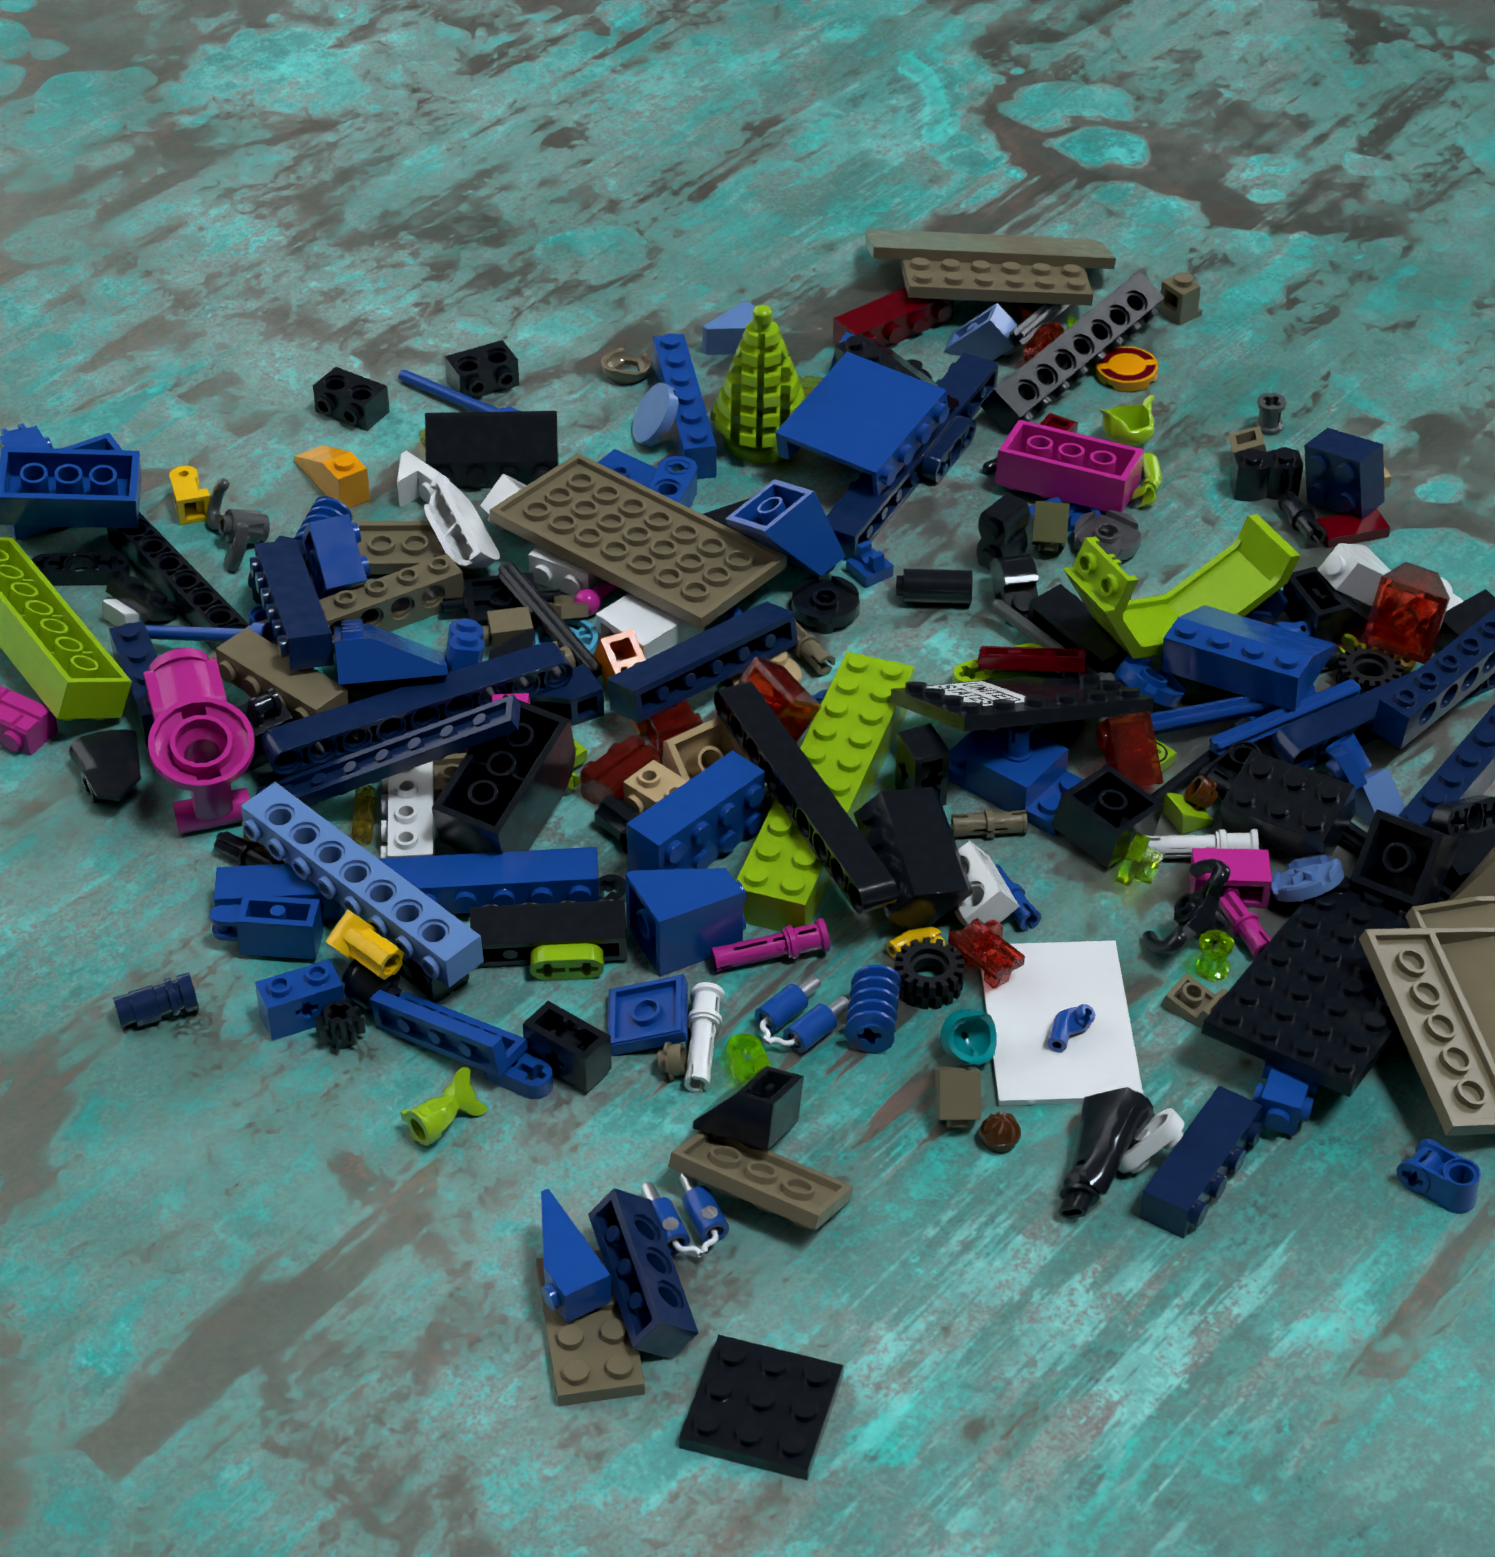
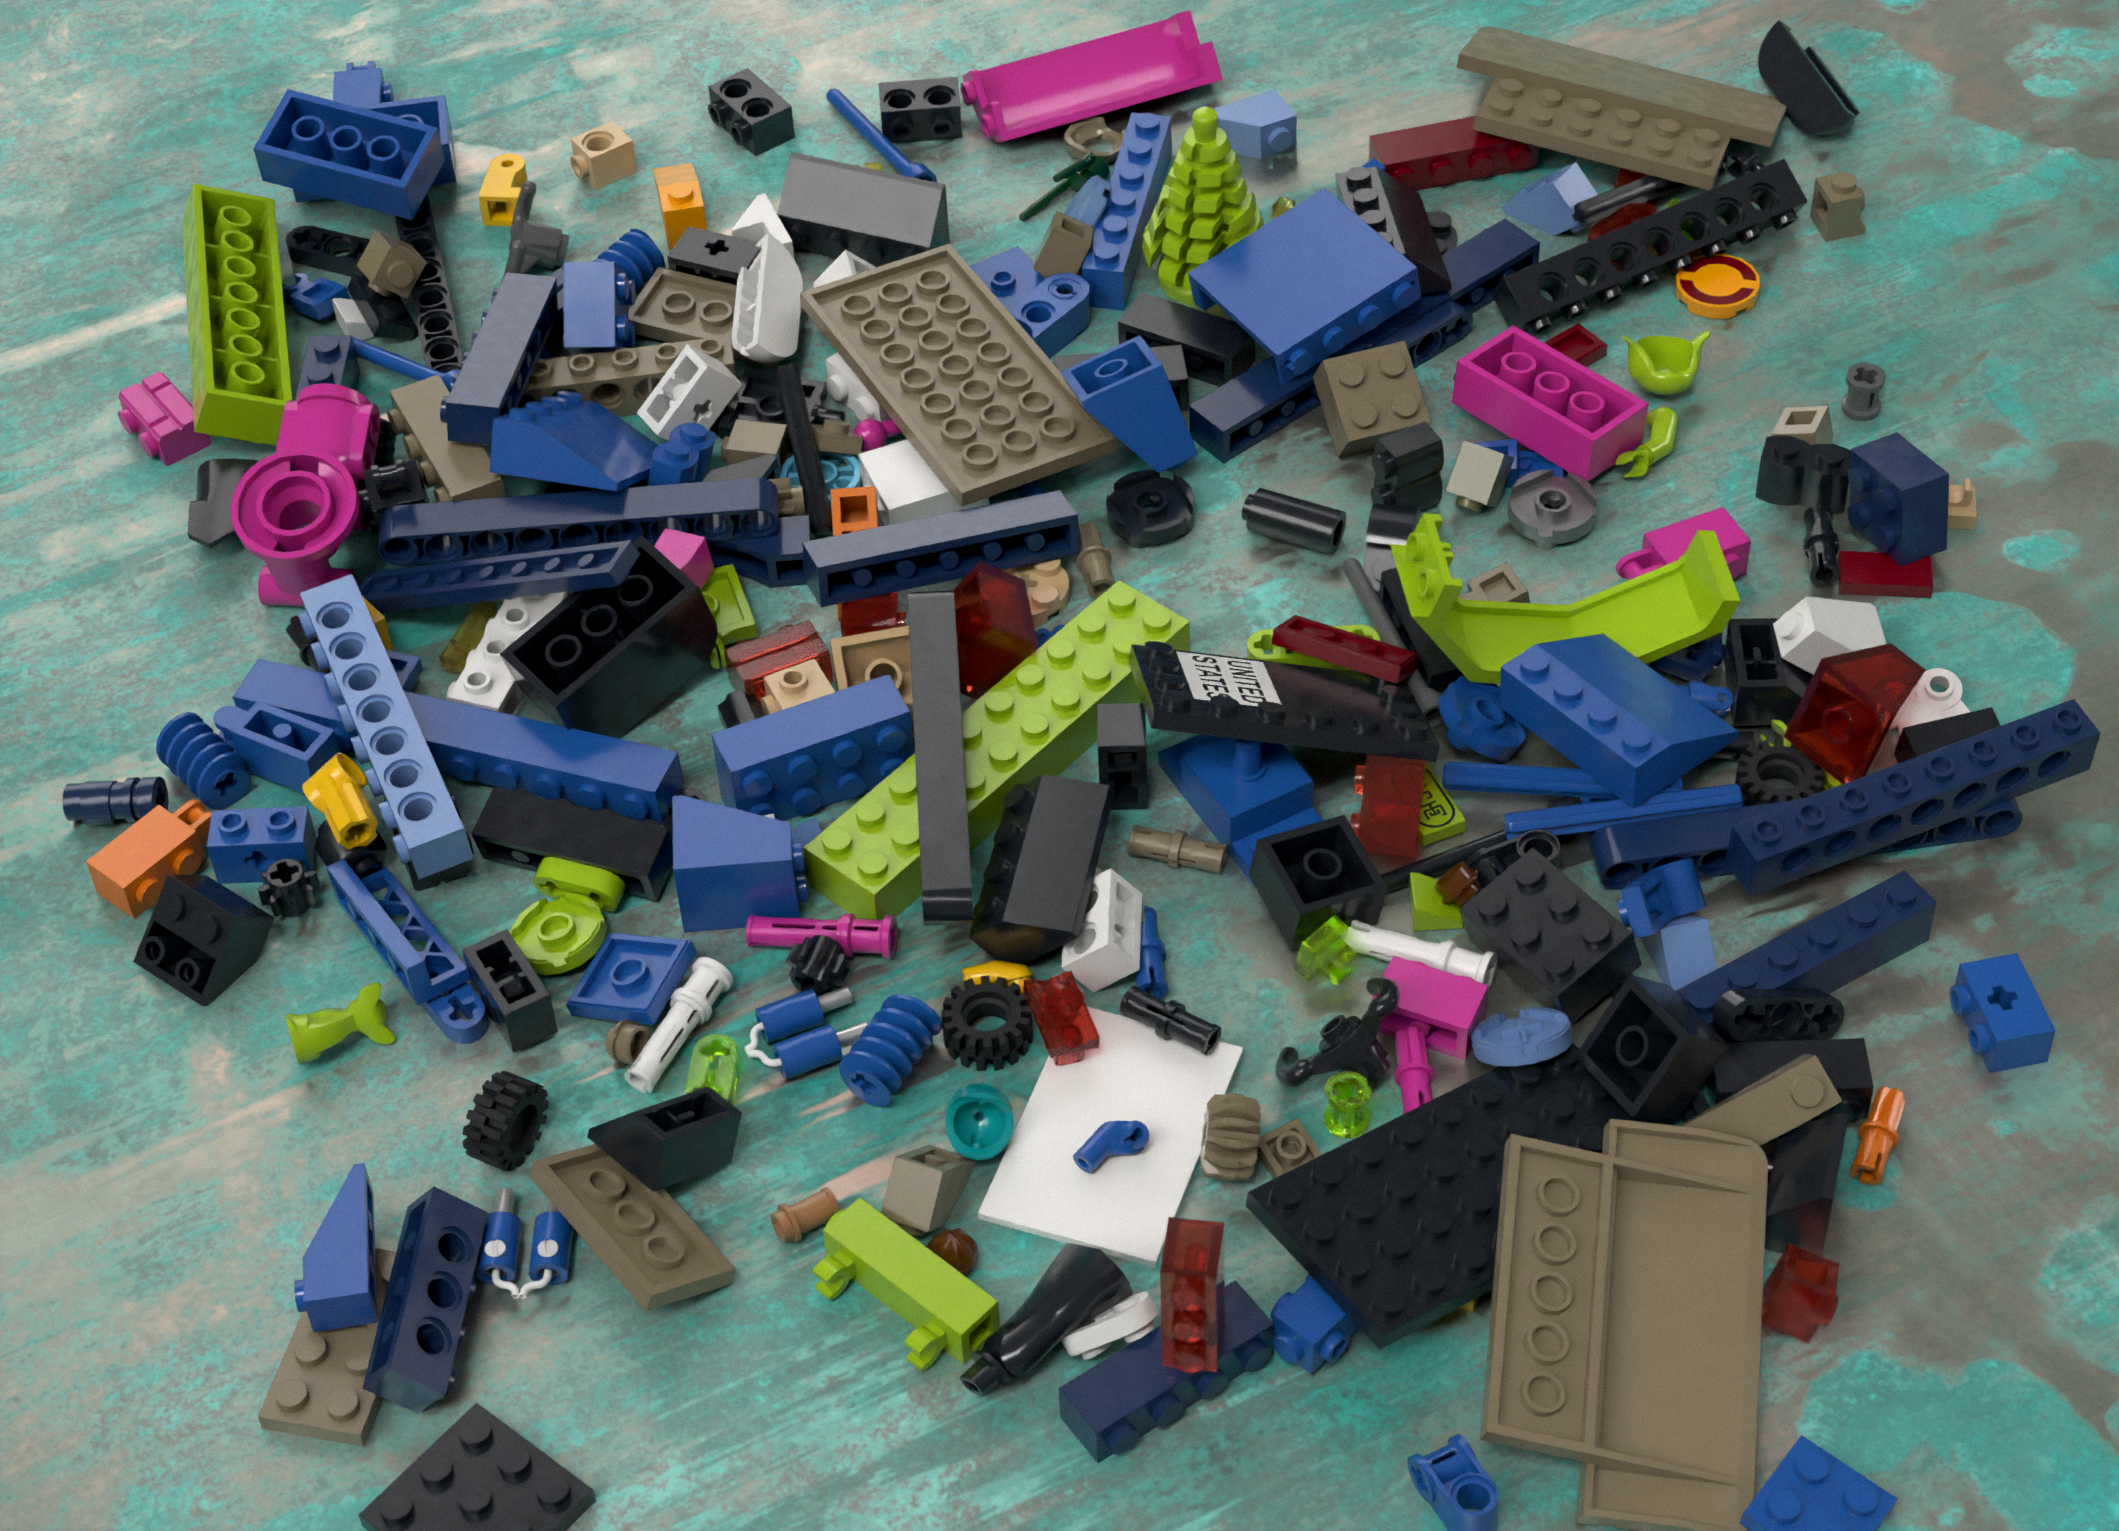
camera: 25 degrees right, 5 degrees up
blue tile [846,540,894,588] -> none
none -> orange brick [86,799,212,919]
none -> black slope [133,874,275,1006]
none -> blue piece [156,712,251,810]
none -> blue plate [282,273,350,320]
none -> dark tan brick [357,229,427,298]
none -> black tyre [463,1071,549,1172]
none -> lime tile [510,892,607,975]
none -> tan brick [570,121,637,190]
none -> white brick [637,344,742,441]
none -> brick [667,226,761,285]
none -> medium nougat pin [770,1187,840,1243]
none -> black gear [785,935,850,997]
none -> lime brick [812,1197,1000,1372]
none -> dark pink cylinder [960,10,1223,142]
none -> dark green plant [1019,152,1110,221]
none -> dark tan brick [1033,211,1094,279]
none -> black brick [1118,292,1255,387]
none -> black pin [1120,985,1222,1056]
none -> clear red brick [1160,1217,1225,1372]
none -> dark tan gear [1200,1093,1261,1182]
none -> dark tan brick [1313,341,1431,458]
none -> dark pink brick [1615,507,1751,580]
none -> black hand [1728,147,1765,178]
none -> black brick [1758,20,1859,136]

